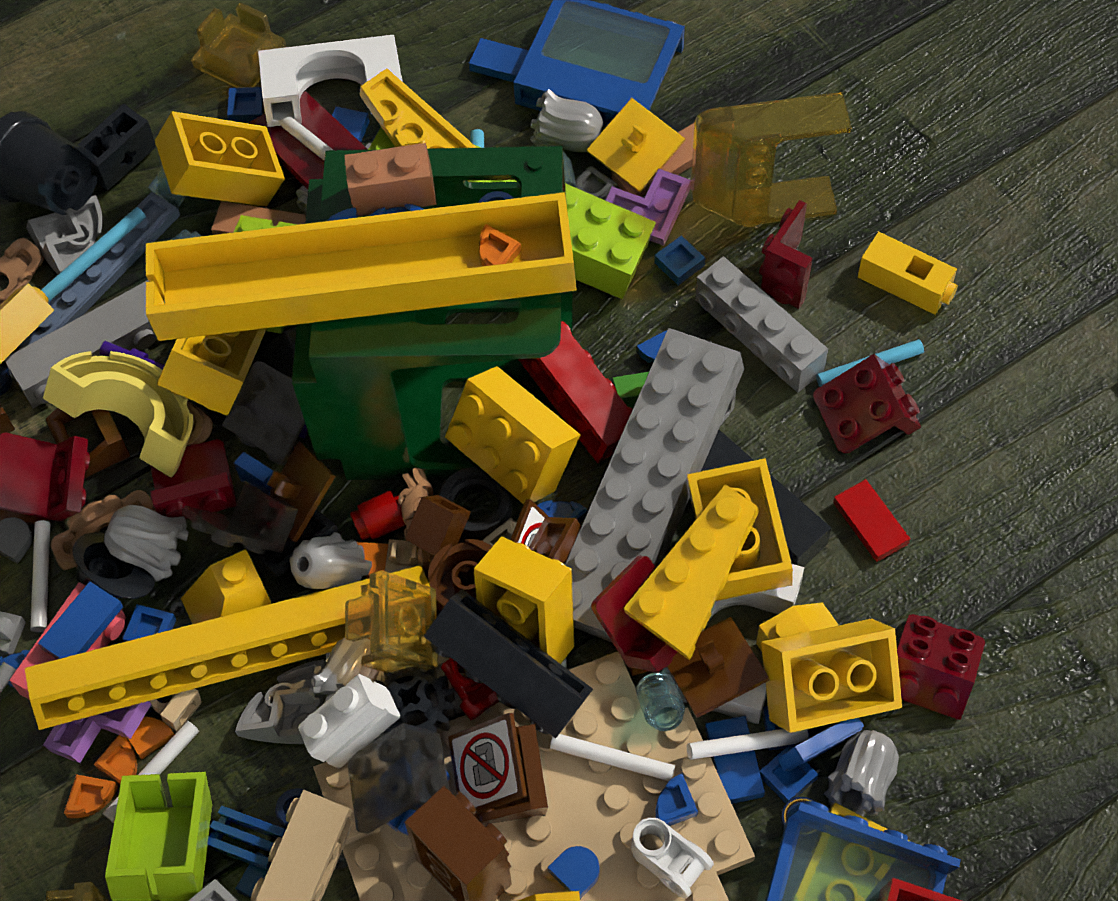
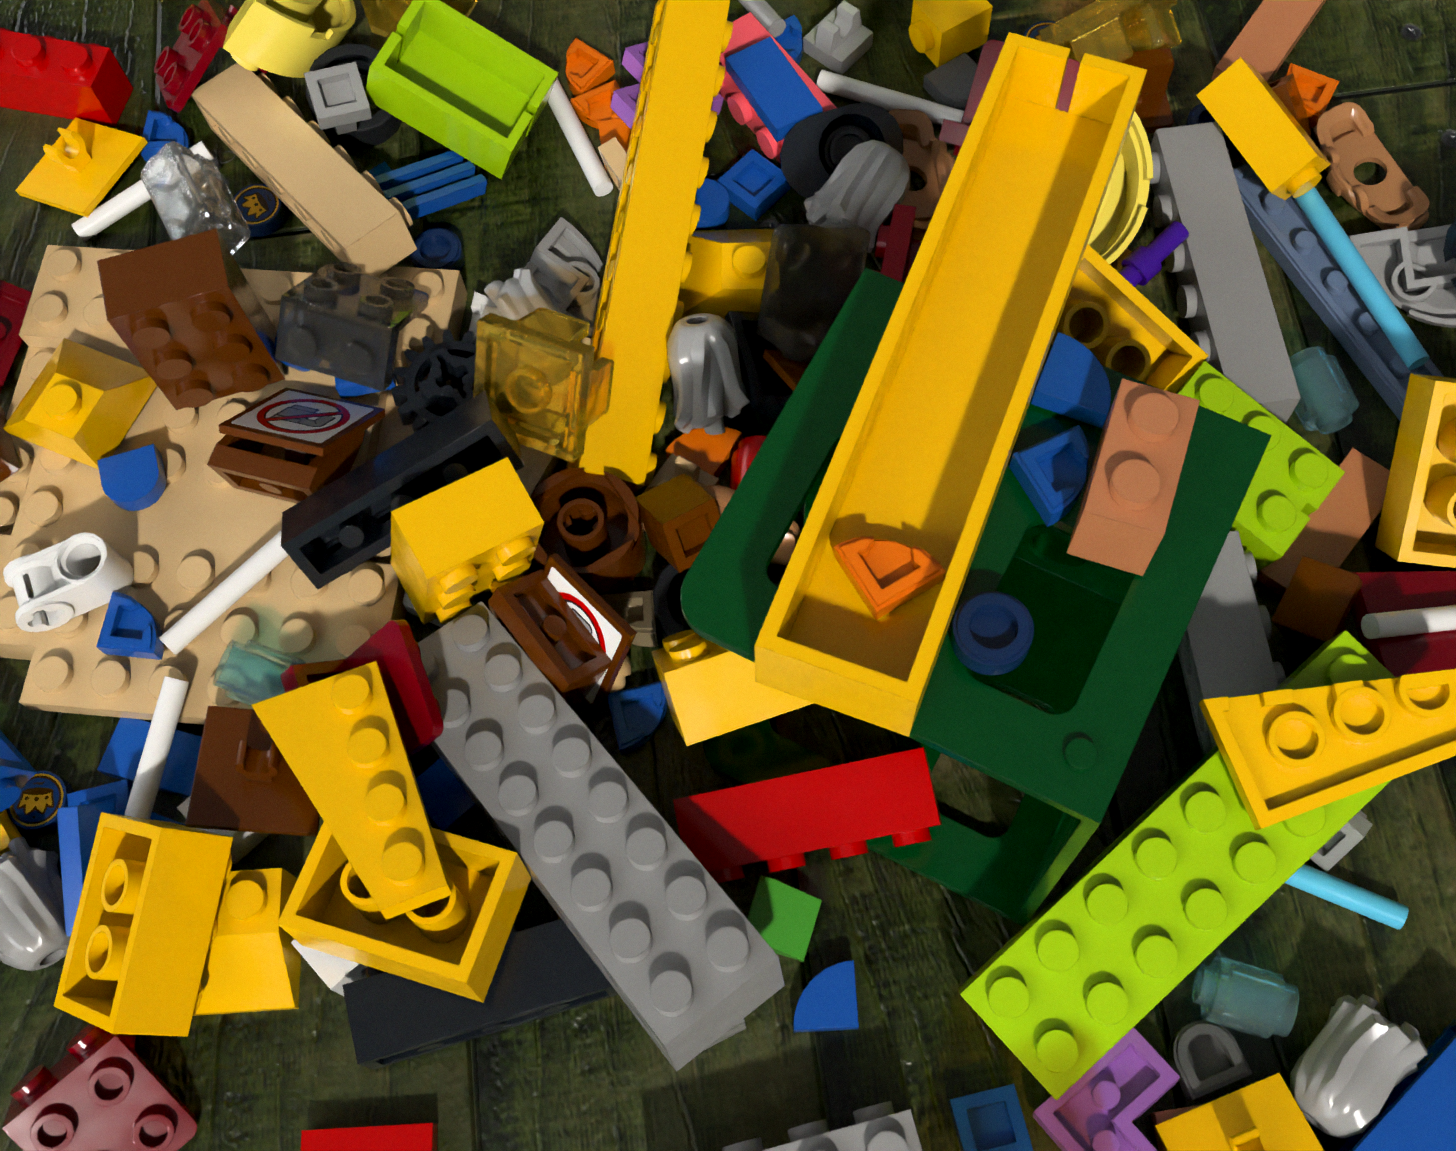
camera: 120 degrees right, 5 degrees up
white brick [298,674,400,769] -> none

